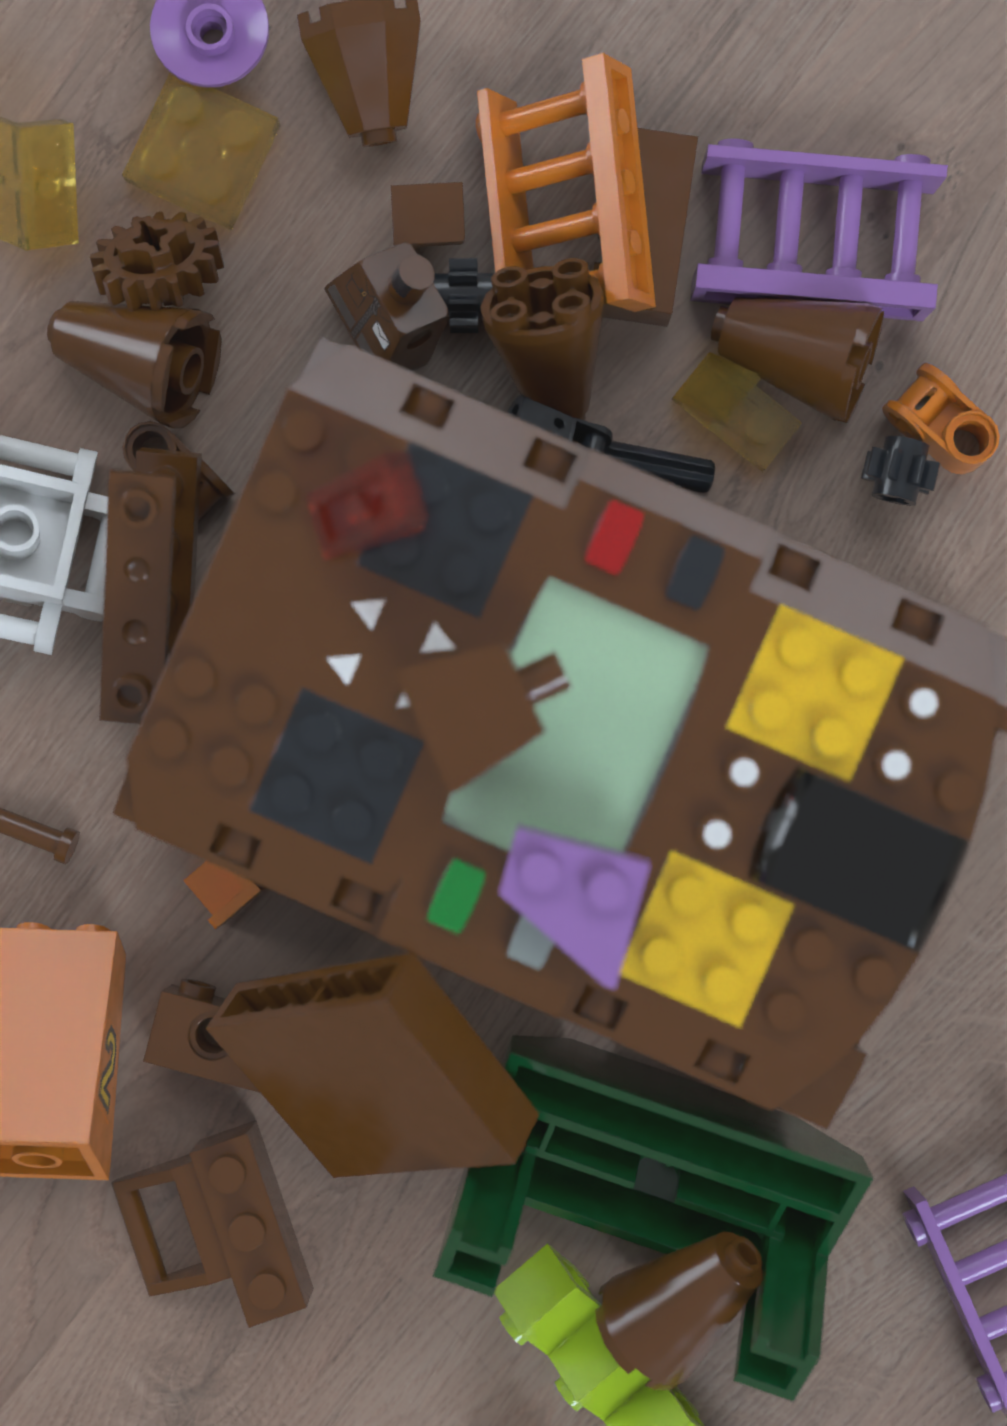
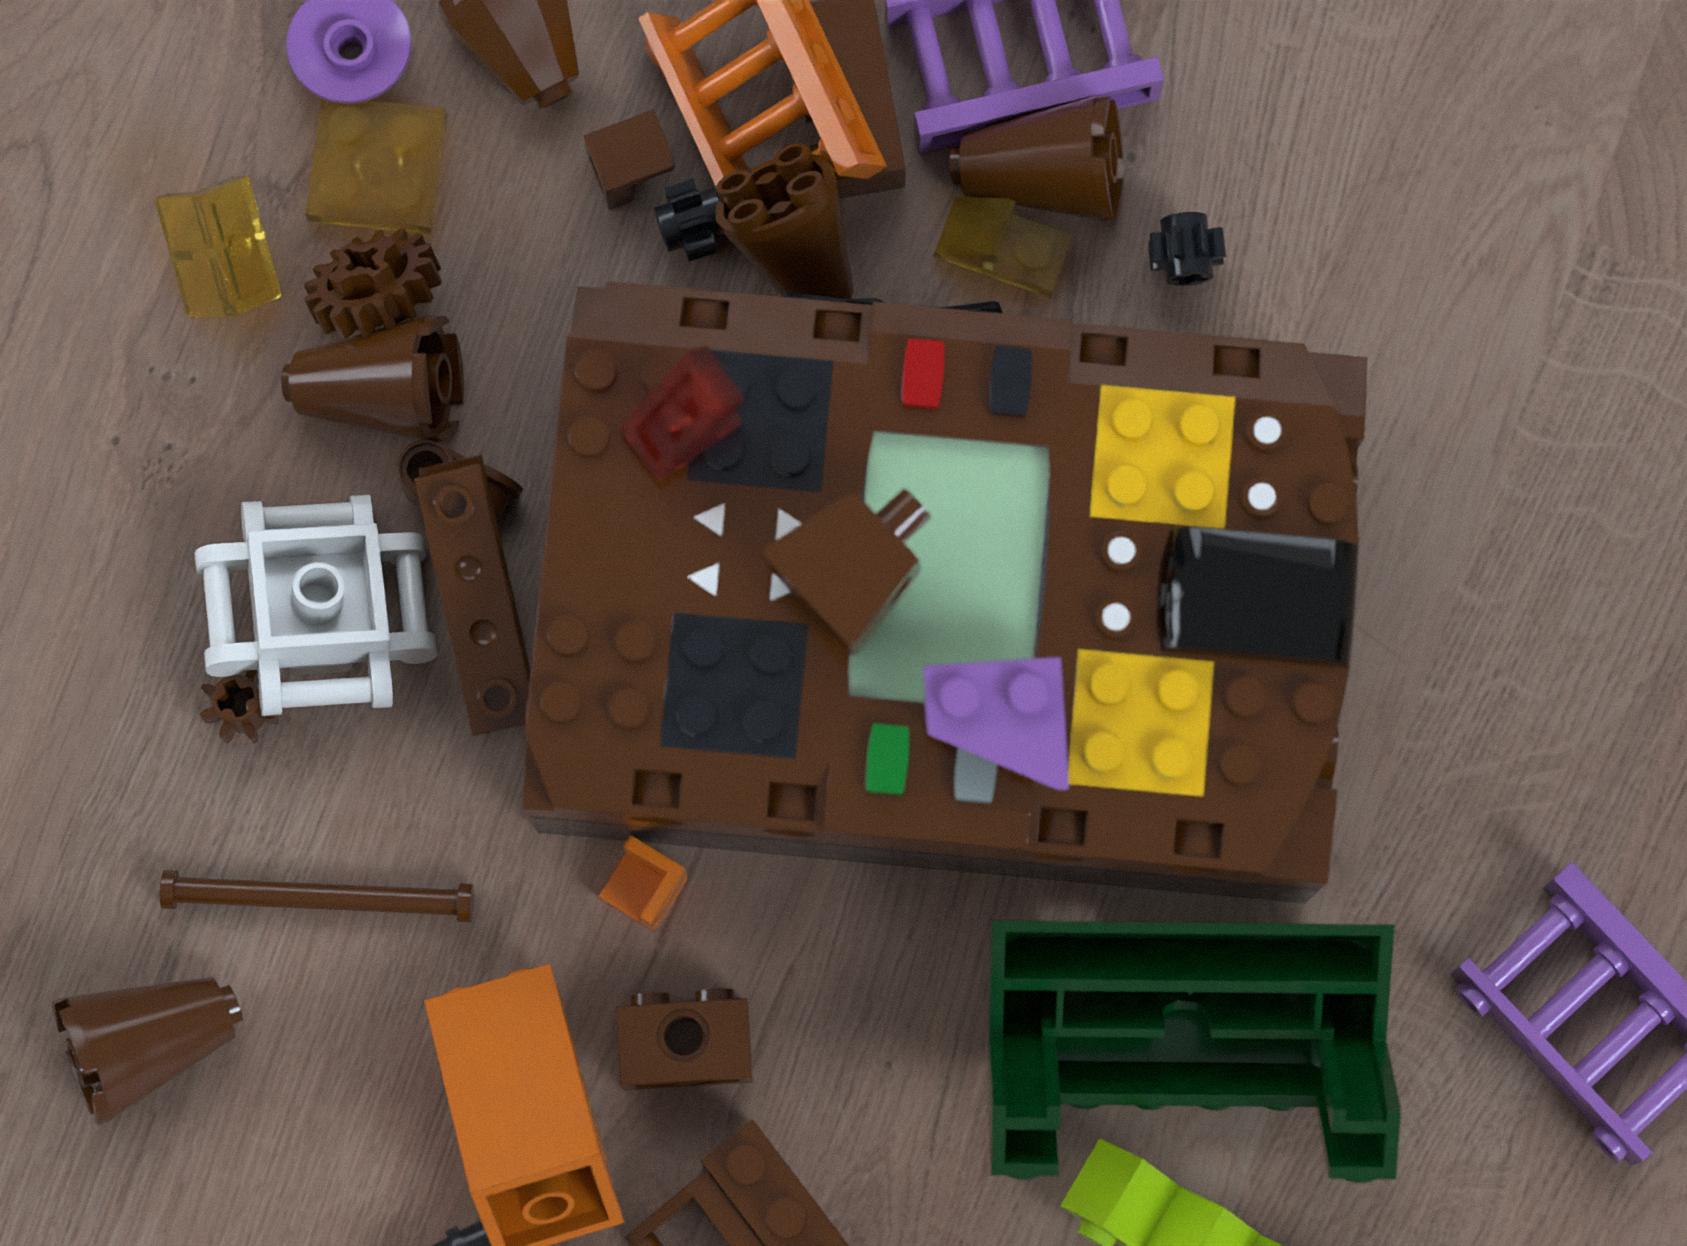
camera: 20 degrees left, 10 degrees down
reddish brown brick [206,952,539,1178] -> none
reddish brown torso [324,242,449,372] -> none
reddish brown cone [595,1232,763,1390] -> none
orange piece [882,363,1000,475] -> none

